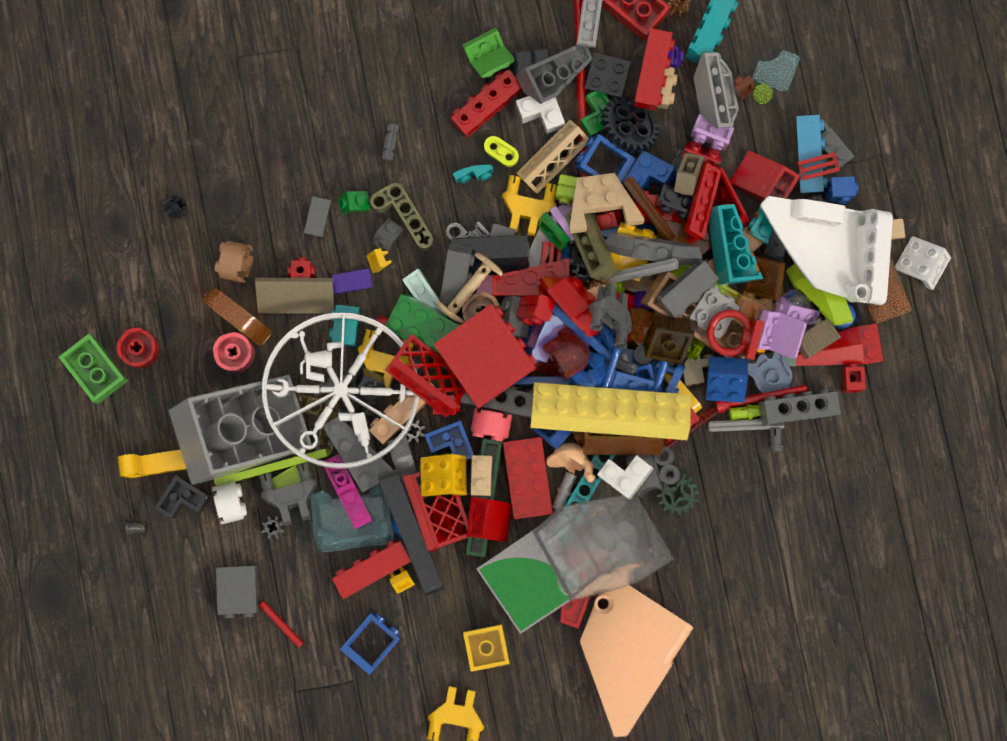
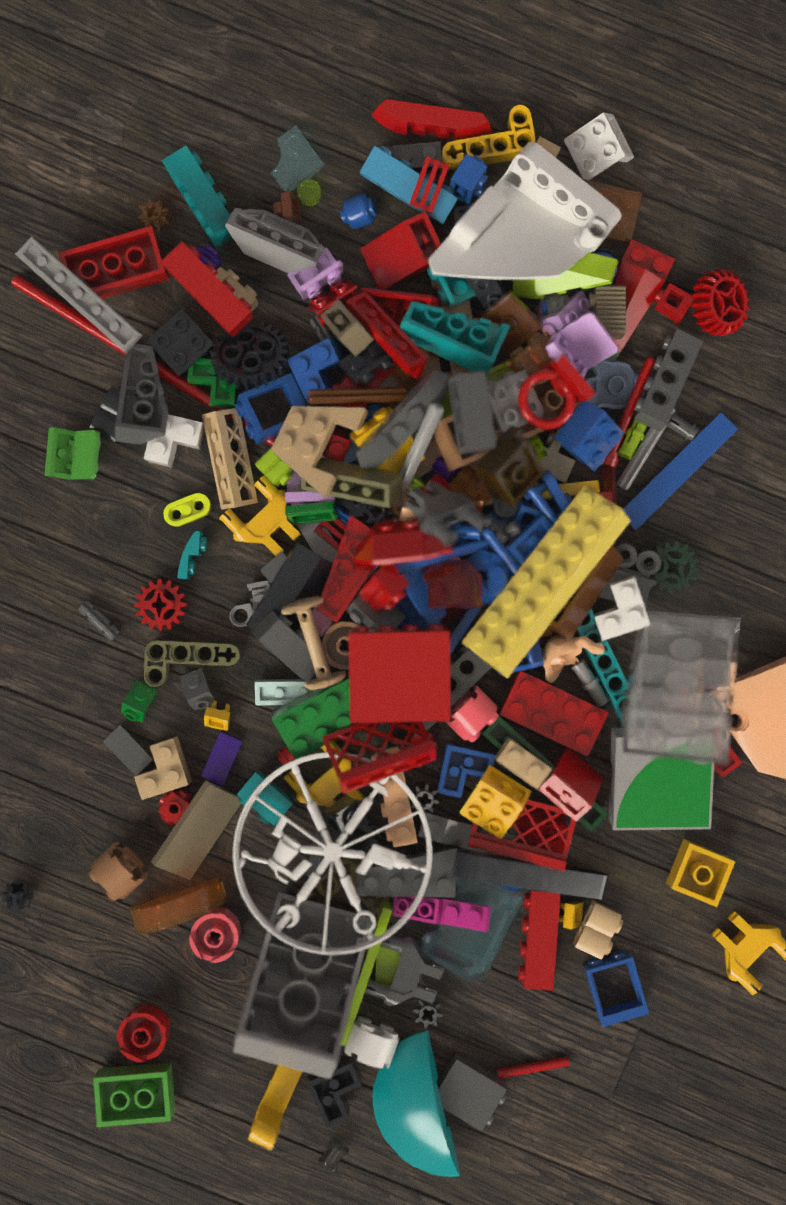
camera: 55 degrees left, 5 degrees up
red brick [451,69,523,139] -> none
none -> red gear [134,579,188,631]
none -> tan brick [134,736,192,800]
none -> blue head [340,193,377,229]
none -> red brick [372,99,493,141]
none -> teal brick [372,1030,460,1177]
none -> yellow beam [442,105,535,171]
none -> tan brick [573,900,623,960]
none -> blue tile [622,413,738,531]
none -> red gear [691,269,751,336]

